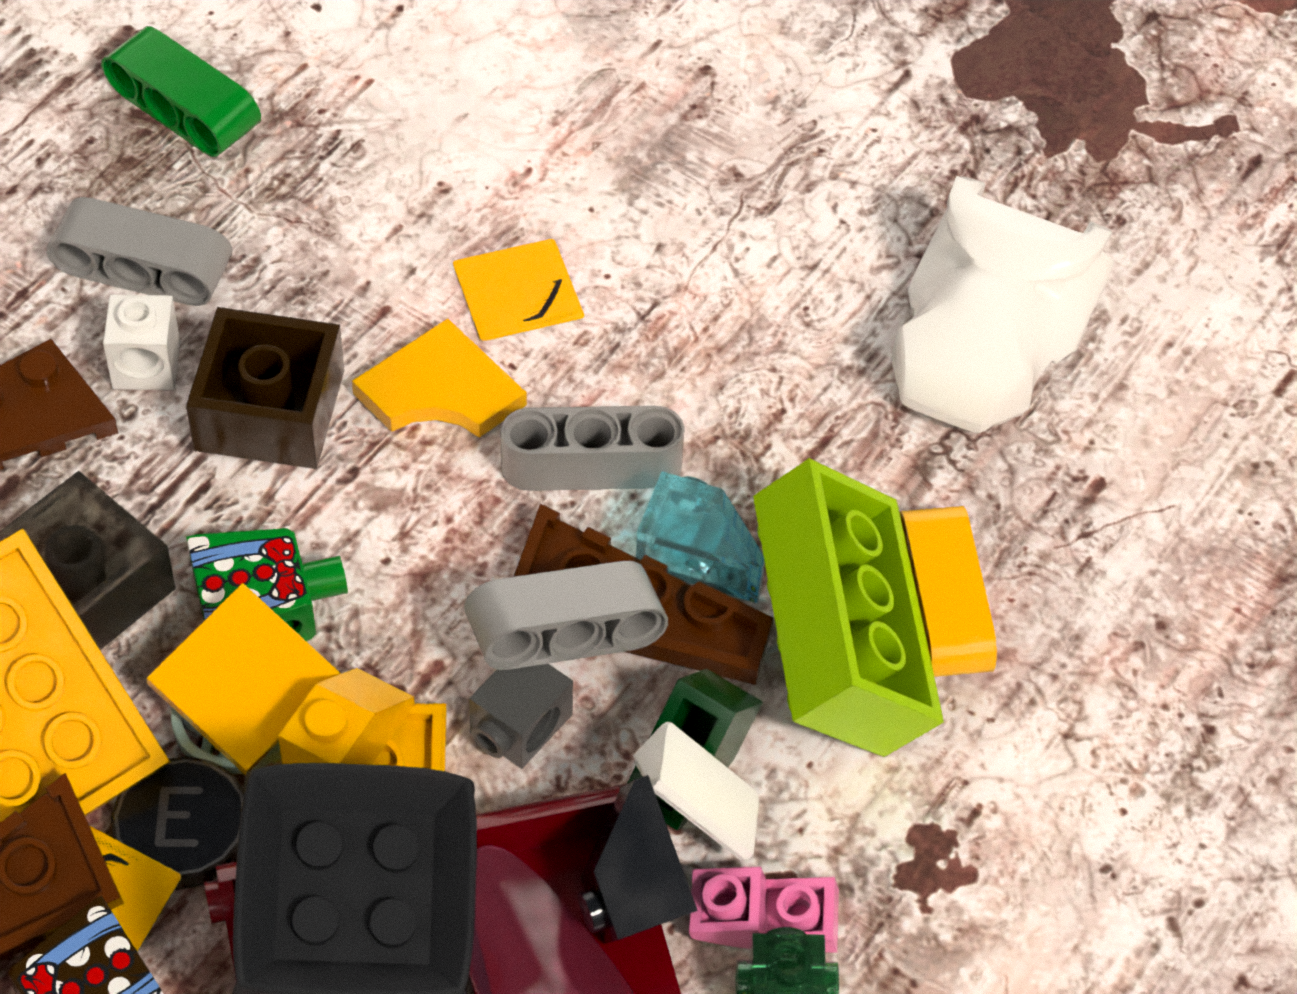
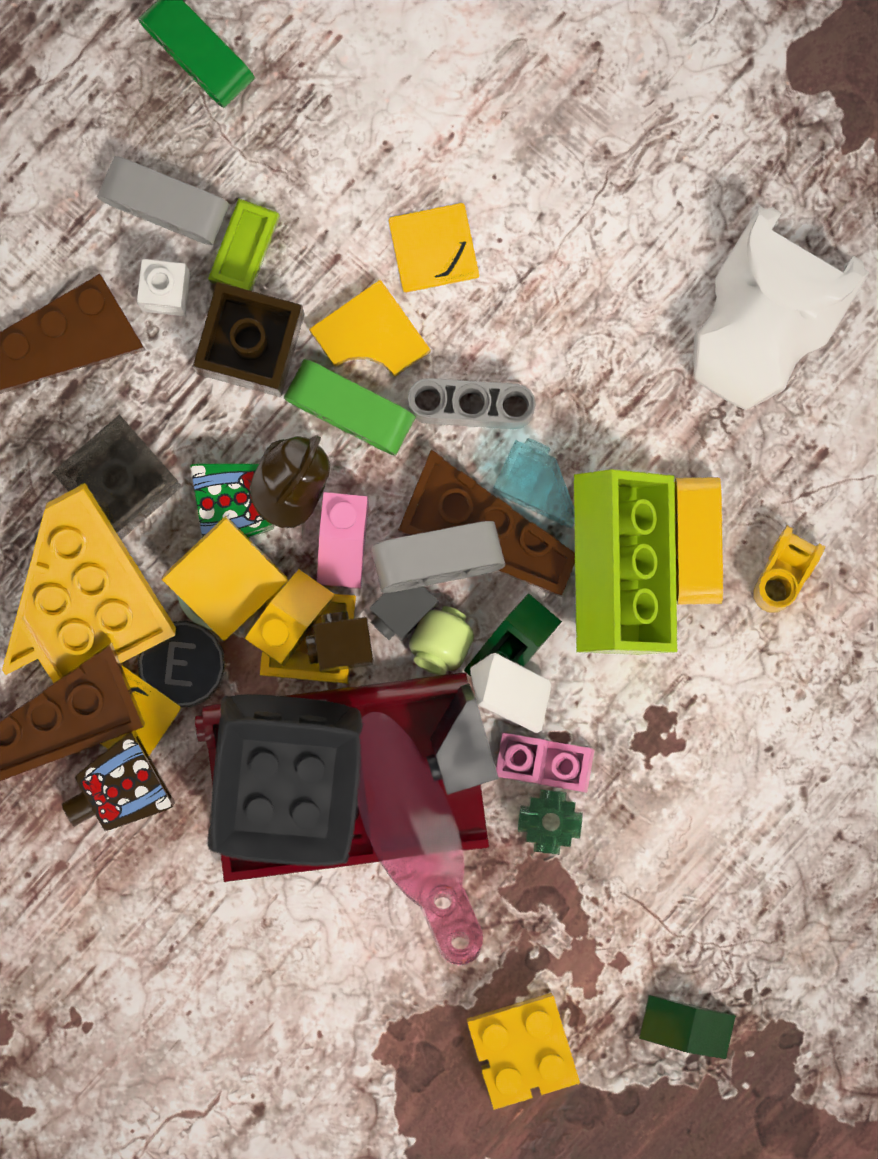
camera: 10 degrees right, 30 degrees up
none -> lime tile [208,198,280,291]
none -> dark brown piece [250,435,330,528]
none -> bright green beam [283,359,416,456]
none -> dark brown brick [306,611,374,673]
none -> bright pink slope [317,492,369,589]
none -> yellowish green head [409,606,474,675]
none -> yellow piece [753,525,826,613]

